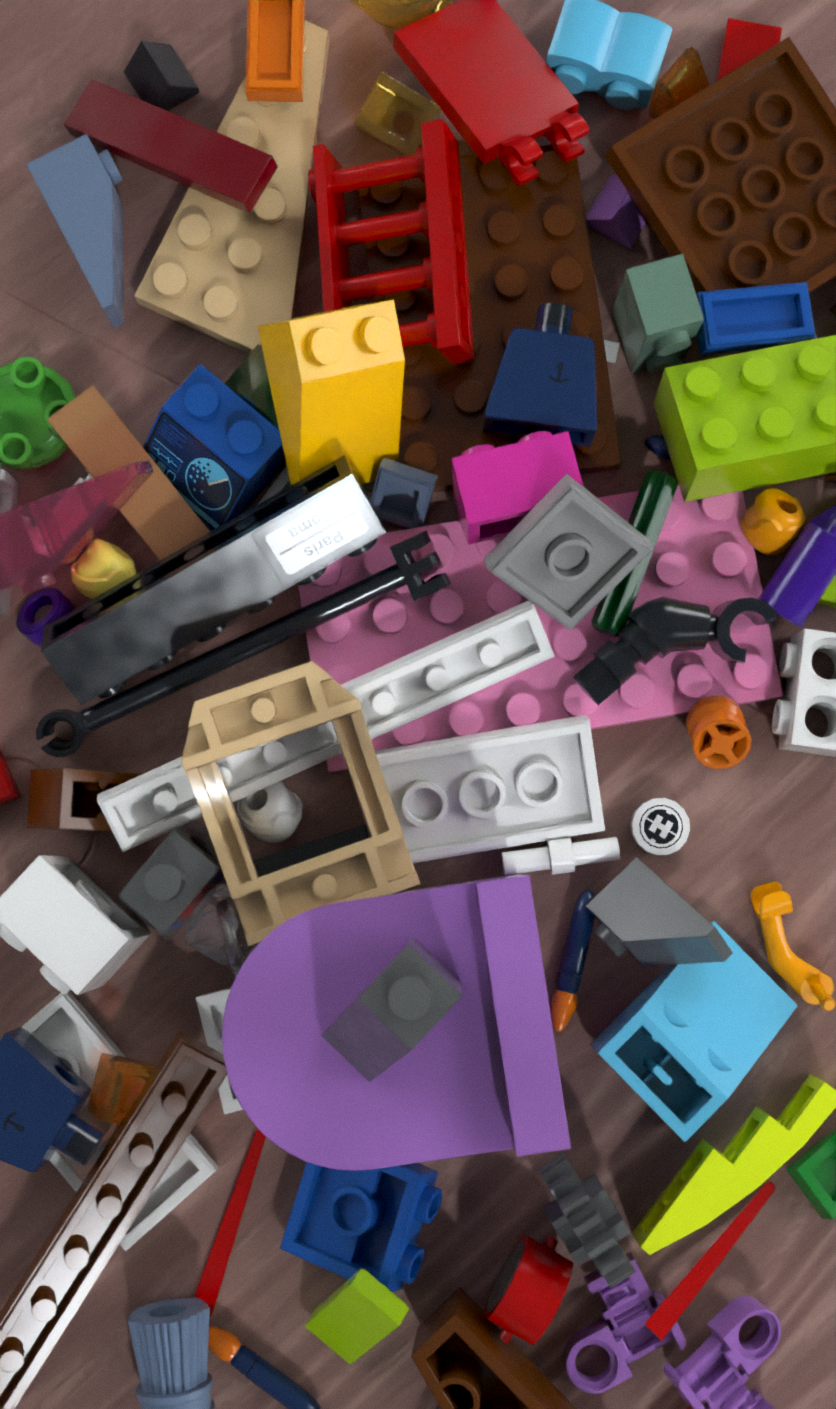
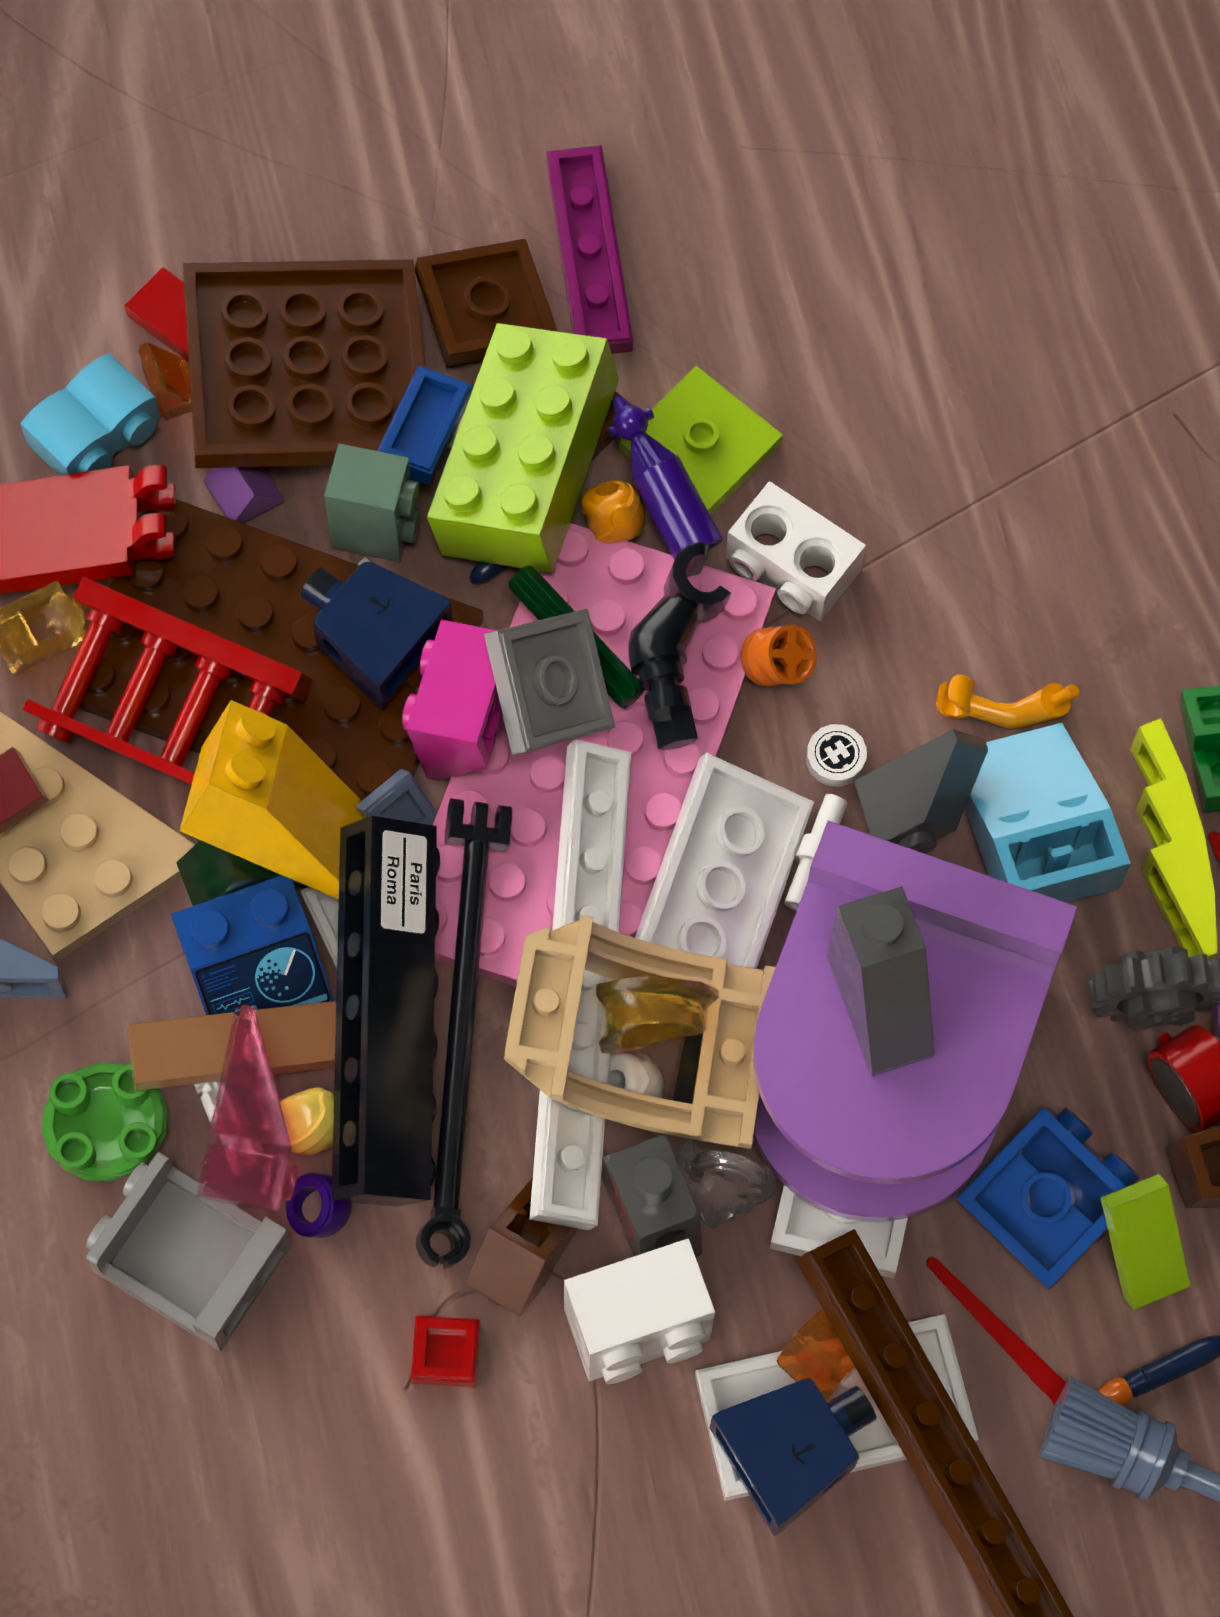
camera: 65 degrees left, 15 degrees down
none -> clear yellow hat [596,975,719,1053]

